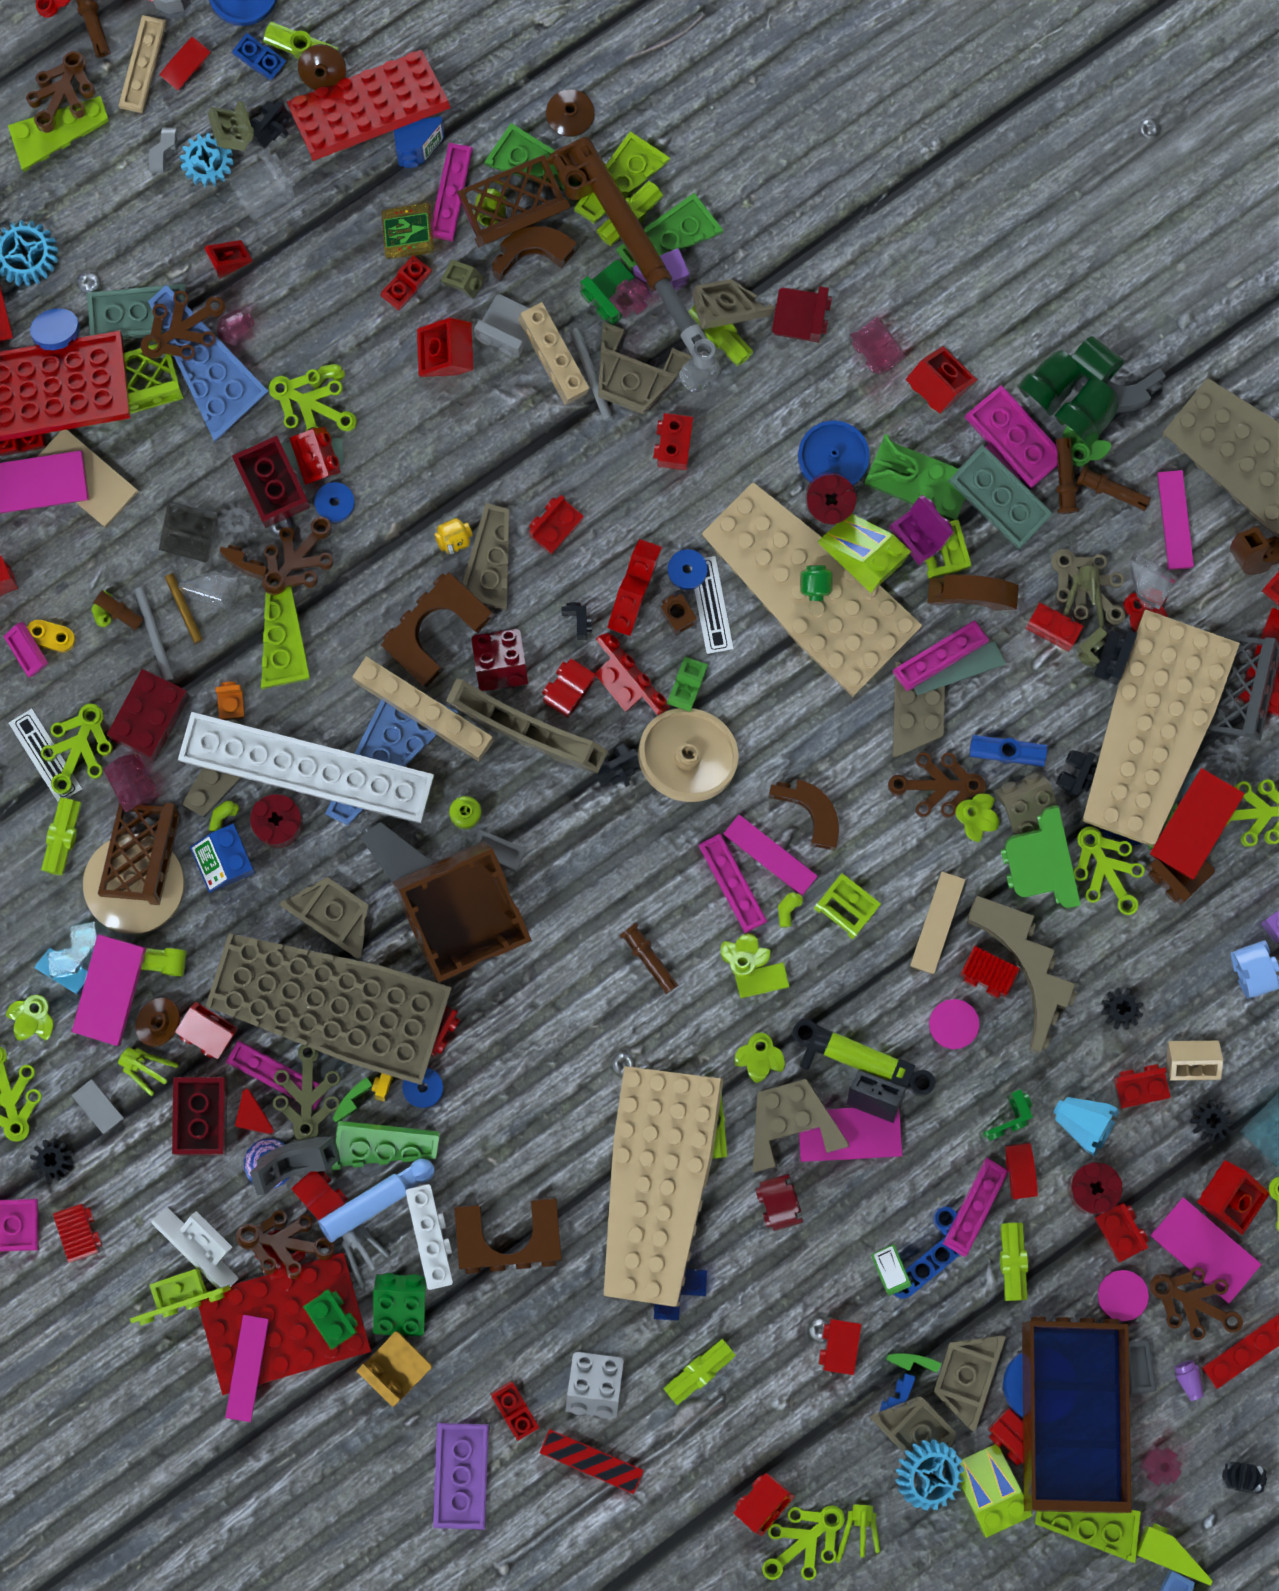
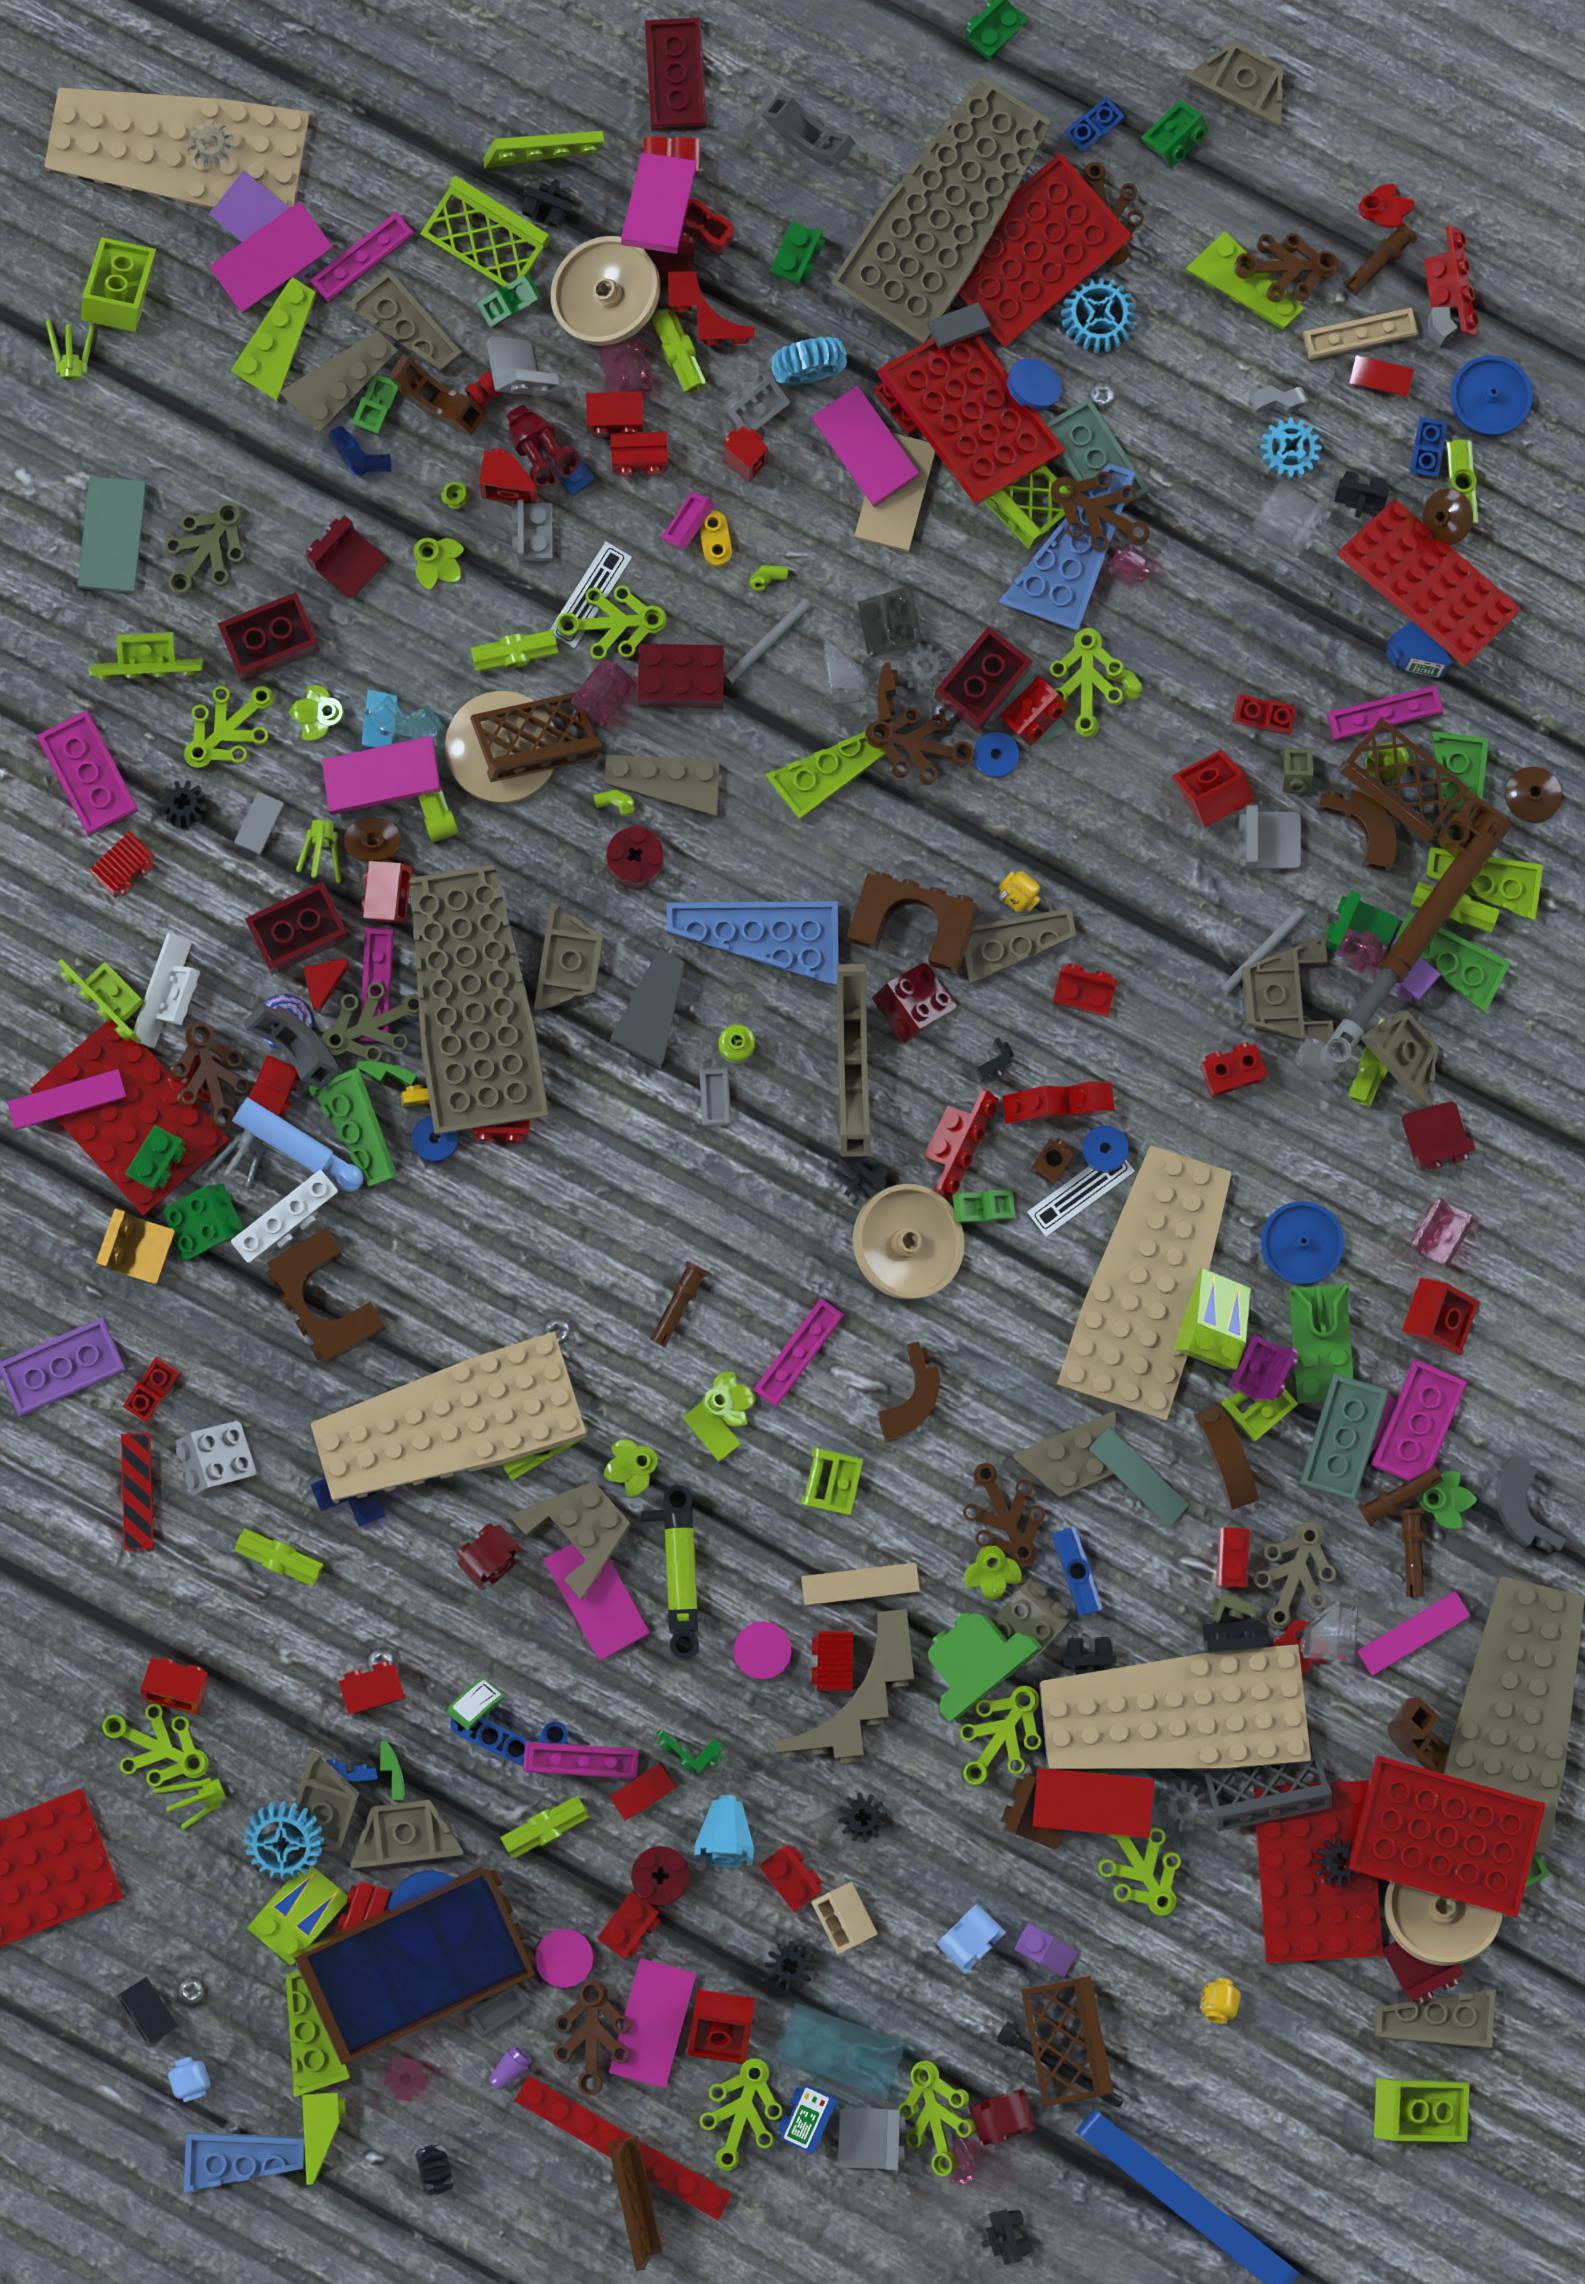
camera: 60 degrees right, 0 degrees up
reddish brown pin [93,590,143,631] -> none
pearl gold bar [164,573,203,644] -> none
white plate [178,712,434,824] -> none
blue slope [190,824,256,893] -> none
red slope [204,240,253,279] -> none
olive bracket [208,101,254,151] -> none
orange bracket [215,682,245,720] -> none
tan brick [352,656,494,762] -> none
tile [381,203,434,260] -> none
reddish brown tile [392,842,532,982] -> none
tan brick [518,302,589,405] -> none
red brick [542,659,596,718] -> none
dark pink tile [723,815,818,896] -> none
lime arm [778,892,803,928] -> none
green head [800,565,832,601] -> none
dark red brick [805,473,857,525] -> none
black hinge [846,1070,906,1123] -> none
dark pink tile [893,620,989,692] -> none
dark green piece [1017,336,1124,447] -> none
olive plant [1063,566,1104,629] -> none

